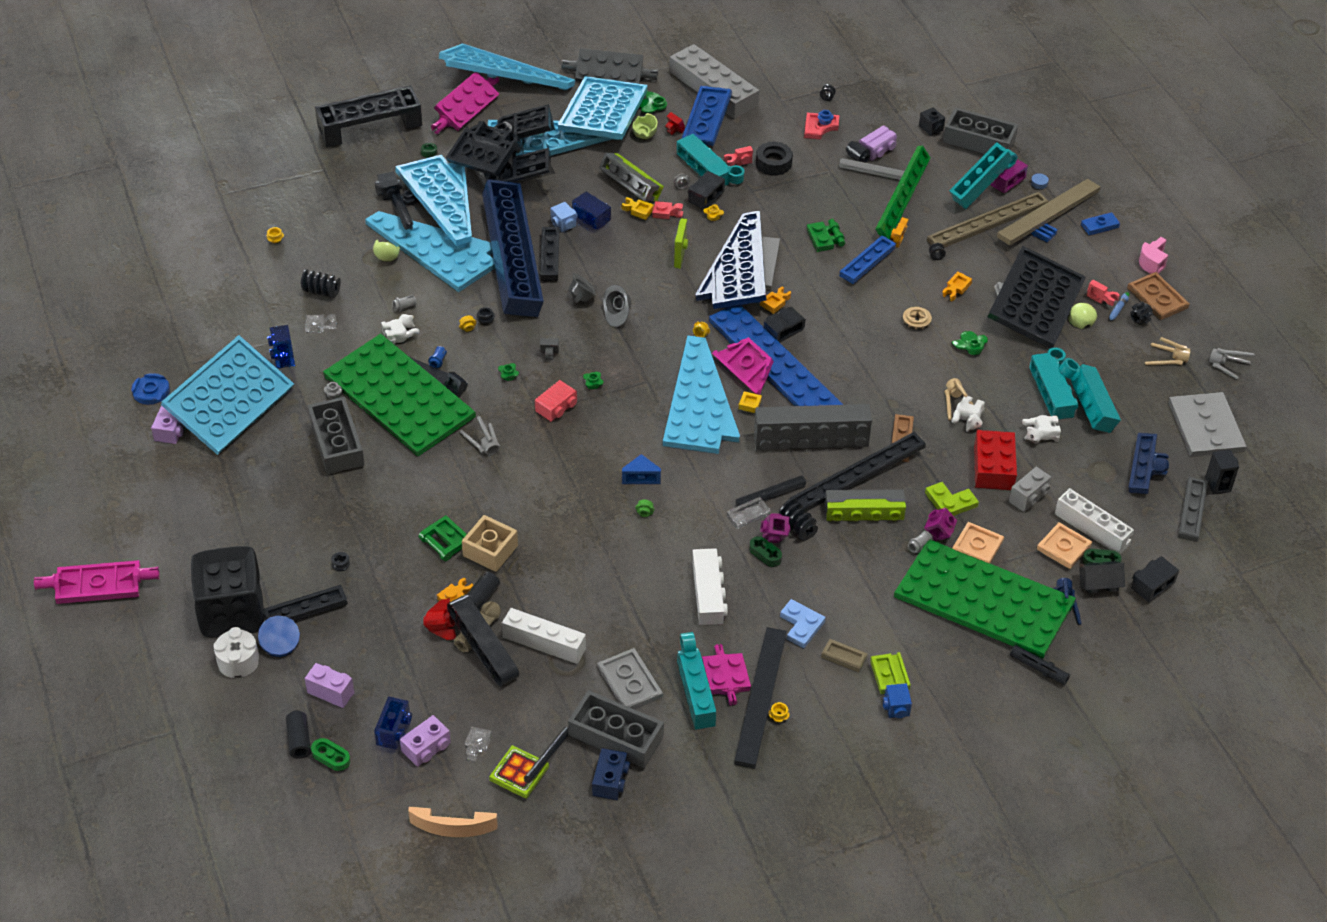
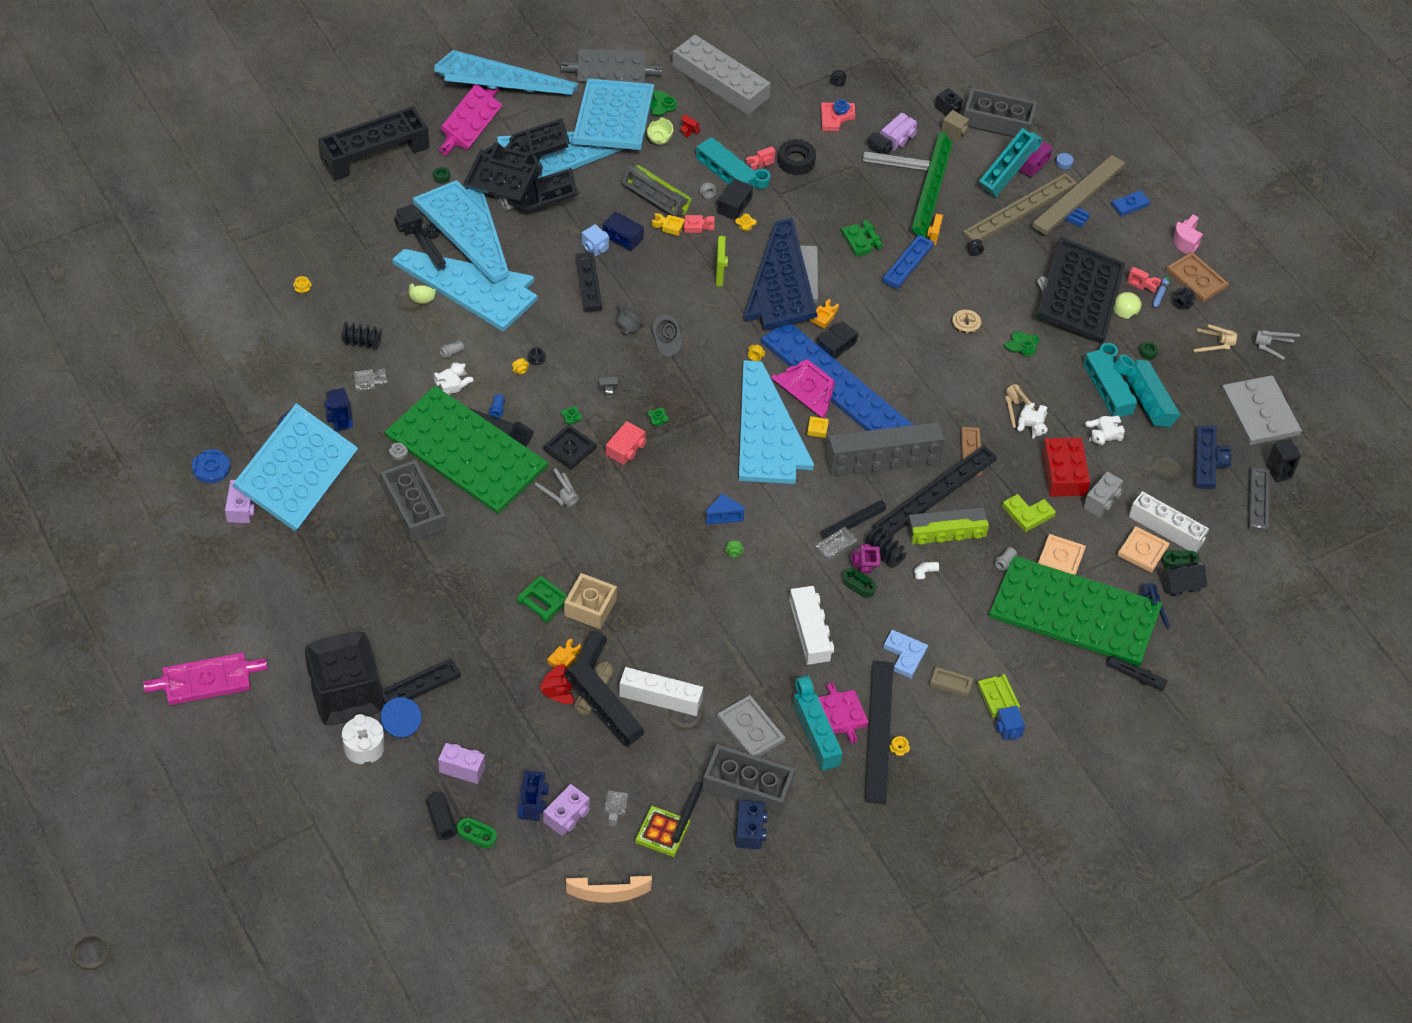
camera: 10 degrees left, 5 degrees up
black bush [331,552,350,572] -> none
dark blue brick [482,179,544,317] -> none
blue tile [682,86,732,146] -> none
magenta brick [924,508,957,542] -> none
light orange plate [942,271,972,301] -> none
black brick [1131,556,1179,602] -> none
none -> black plate [543,424,597,470]
none -> white arm [914,562,939,579]
none -> dark tan brick [941,110,969,140]
none -> dark green tile [1139,342,1158,360]

